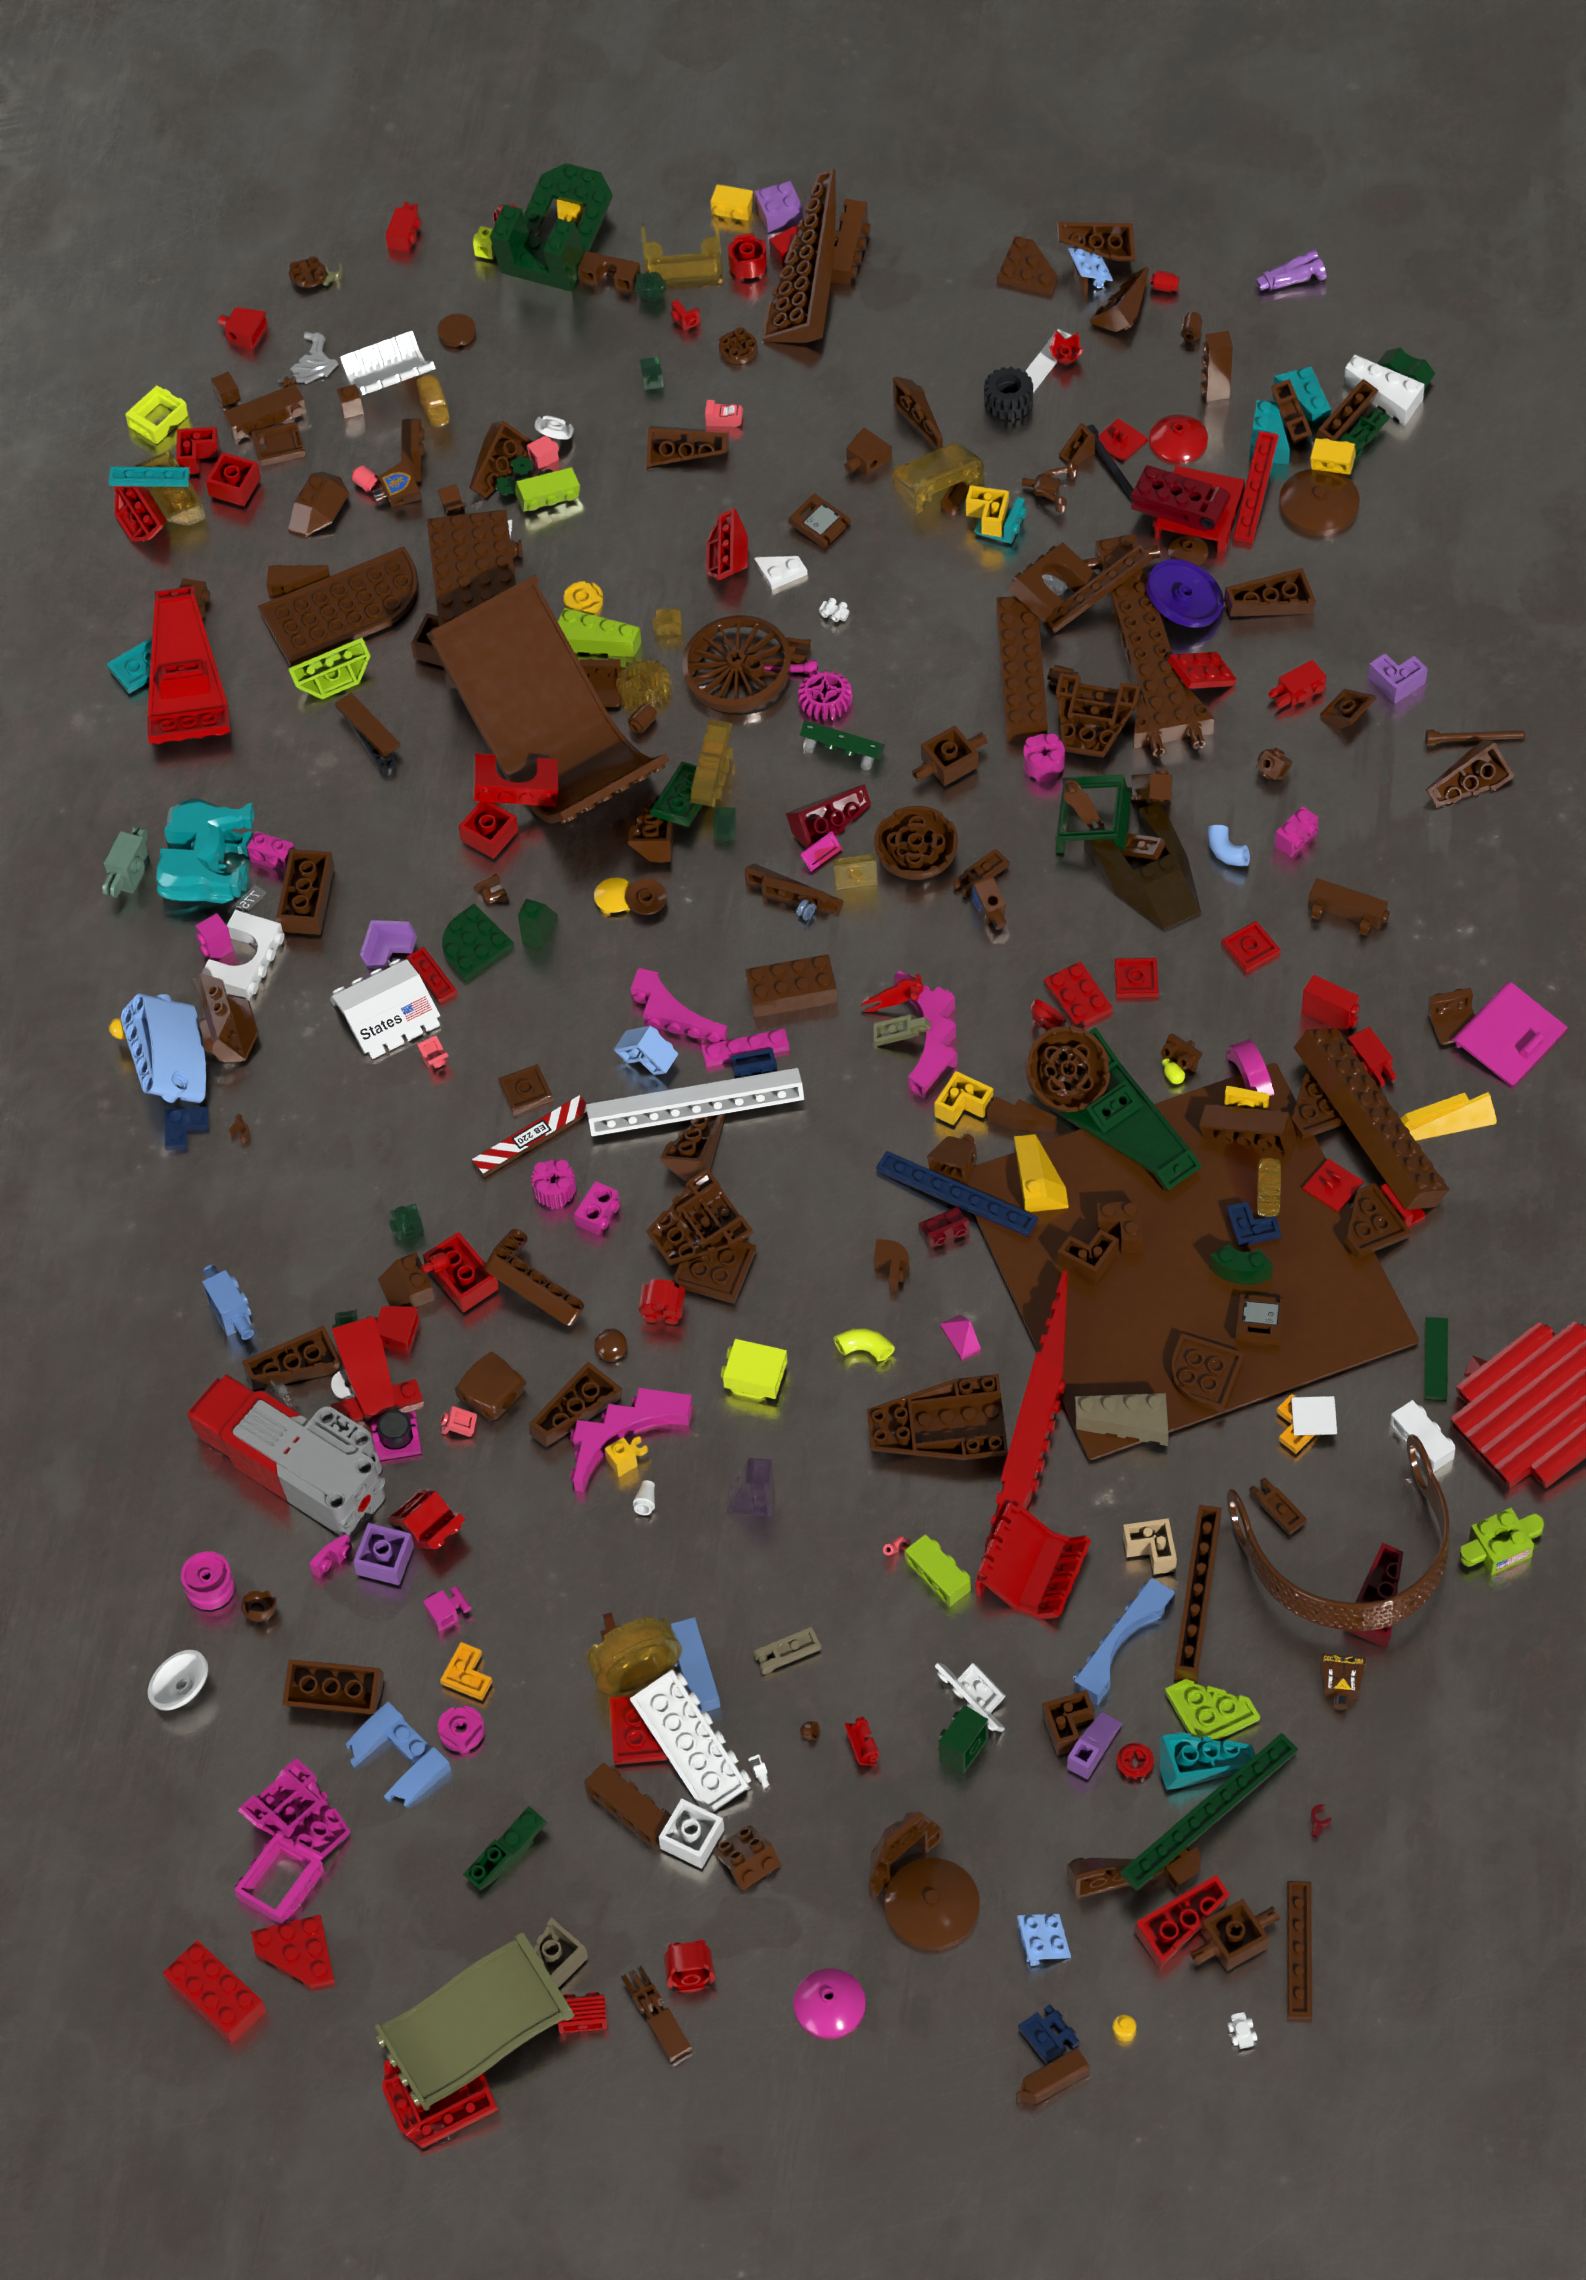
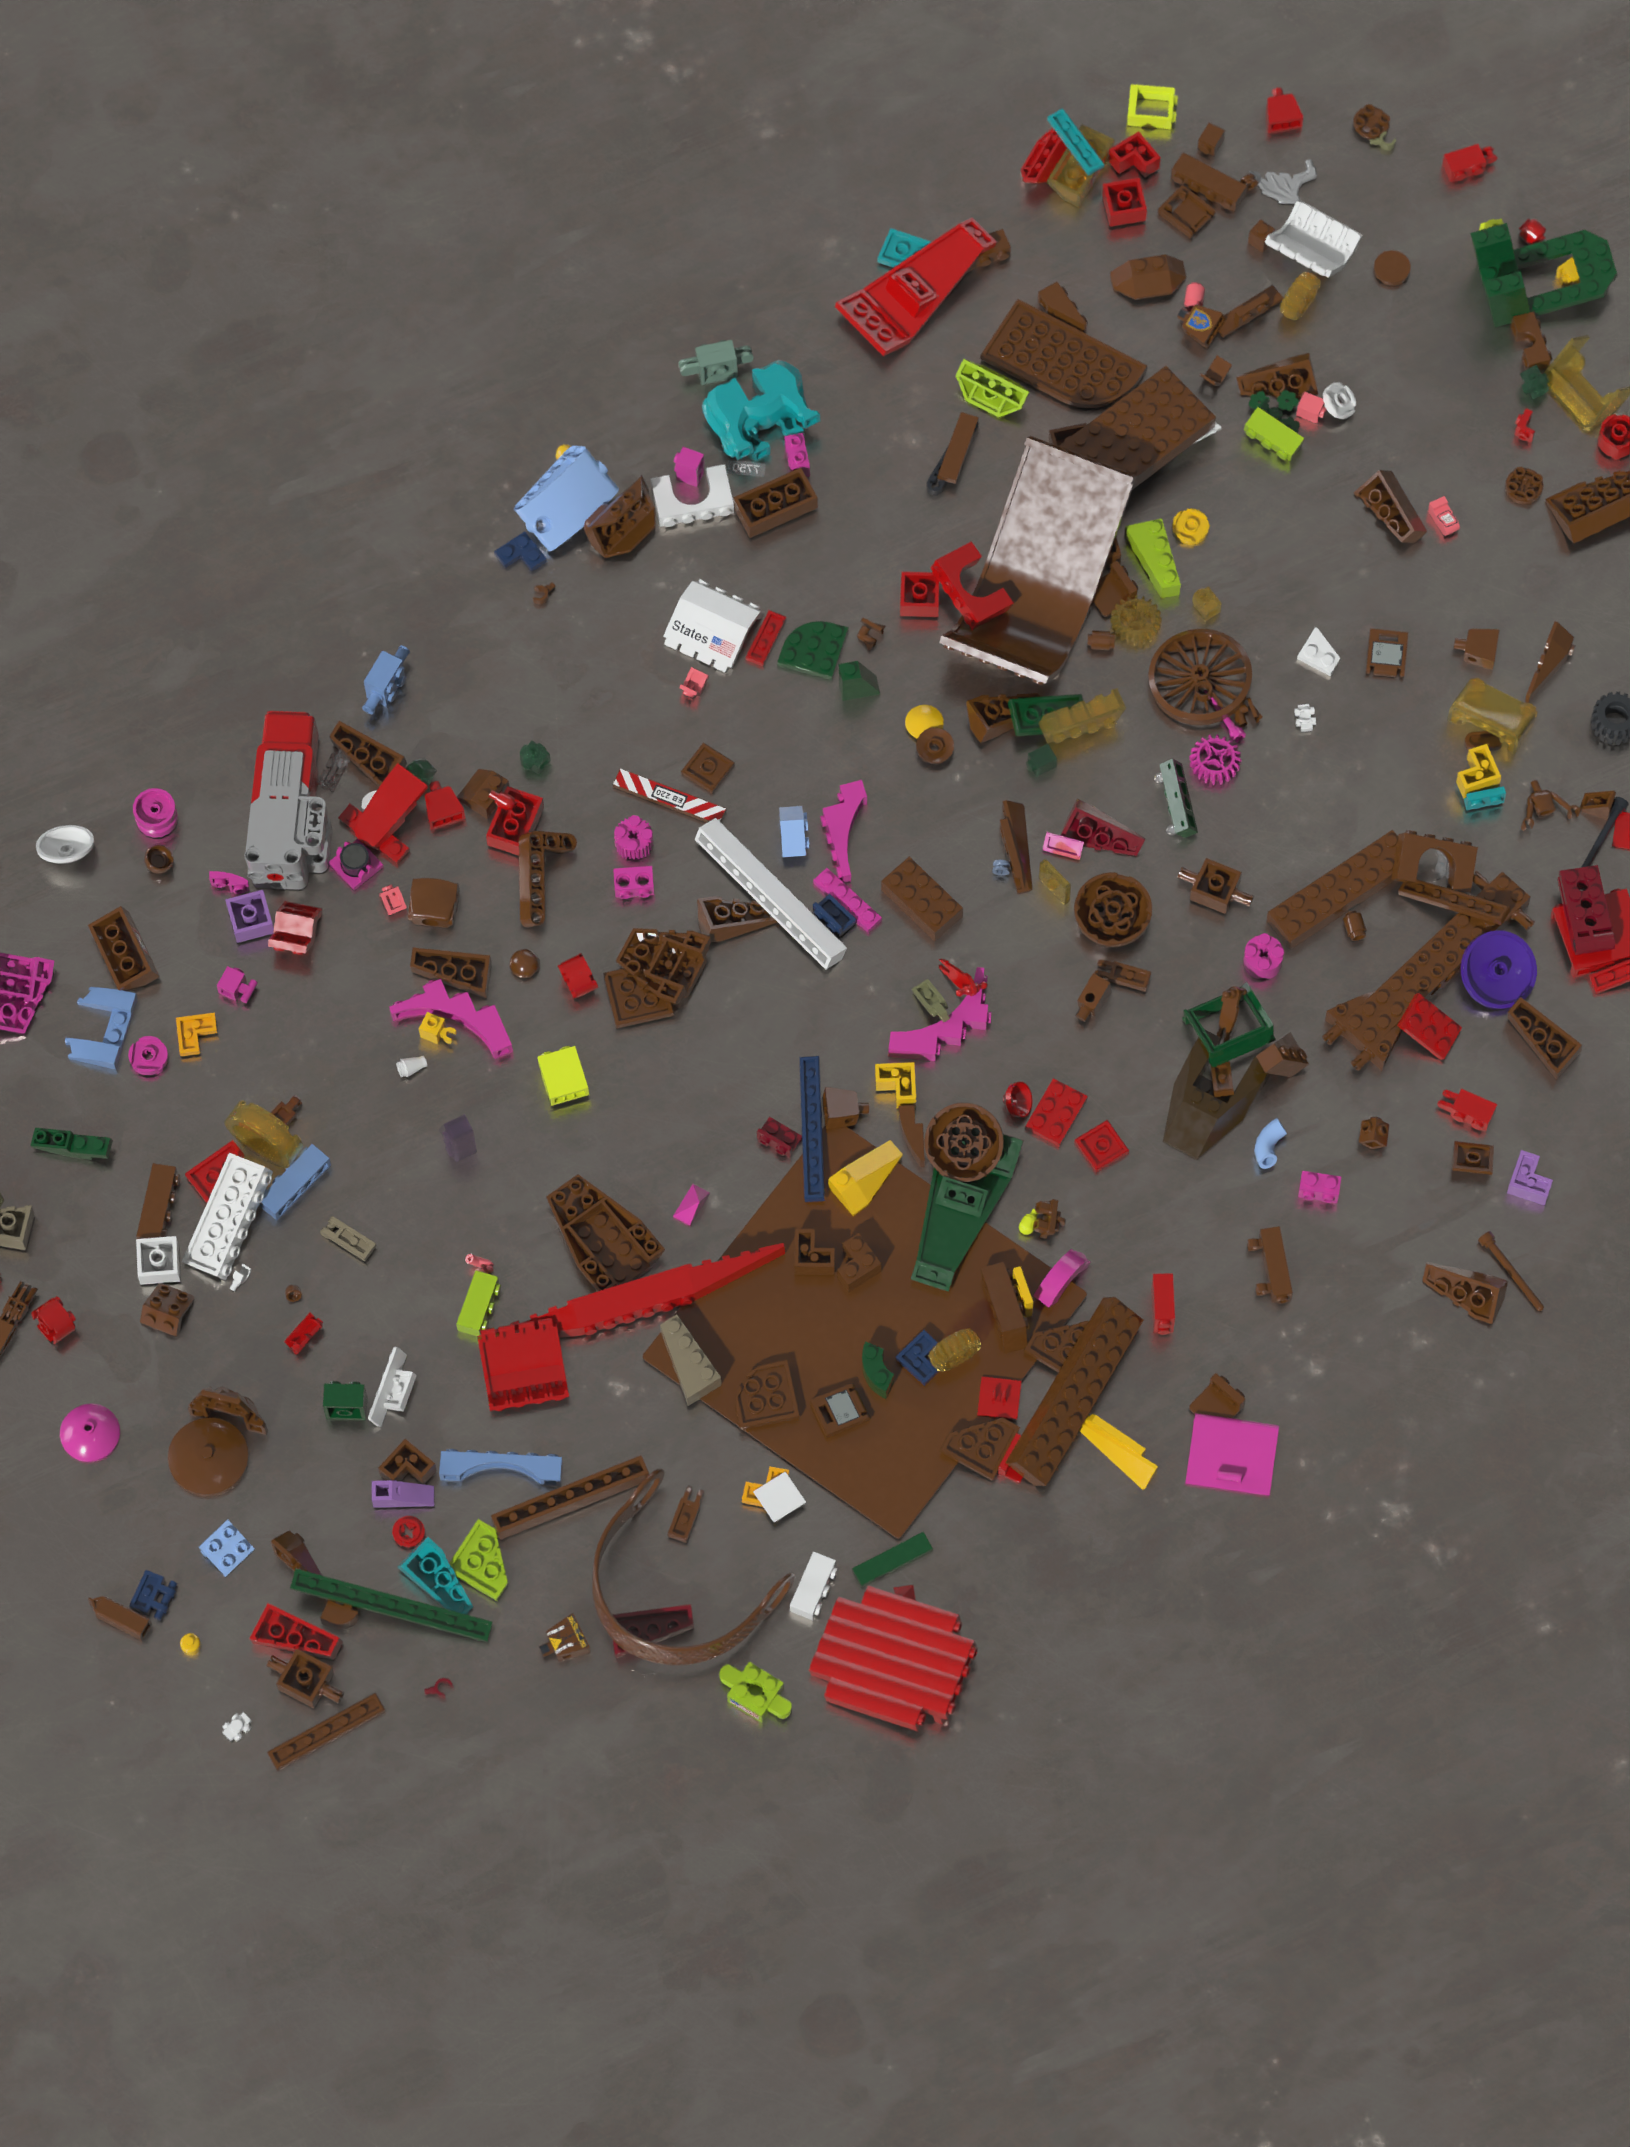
camera: 55 degrees right, 10 degrees up
medium lavender panel [360,920,417,970] -> none
reddish brown bush [511,540,522,558] -> none
clear green brick [639,356,664,390] -> none
red wedge [706,508,748,580] -> none
neon yellow cylinder [833,1328,895,1361] -> none
reddish brown brick [874,1239,910,1290] -> none
reddish brown wedge [1056,673,1141,758] -> none
tan brick [1123,1518,1177,1575] -> none
reddish brown dish [1168,535,1208,566] -> none
red tile [1221,921,1281,973] -> none
red hinge [1347,1027,1397,1087] -> none

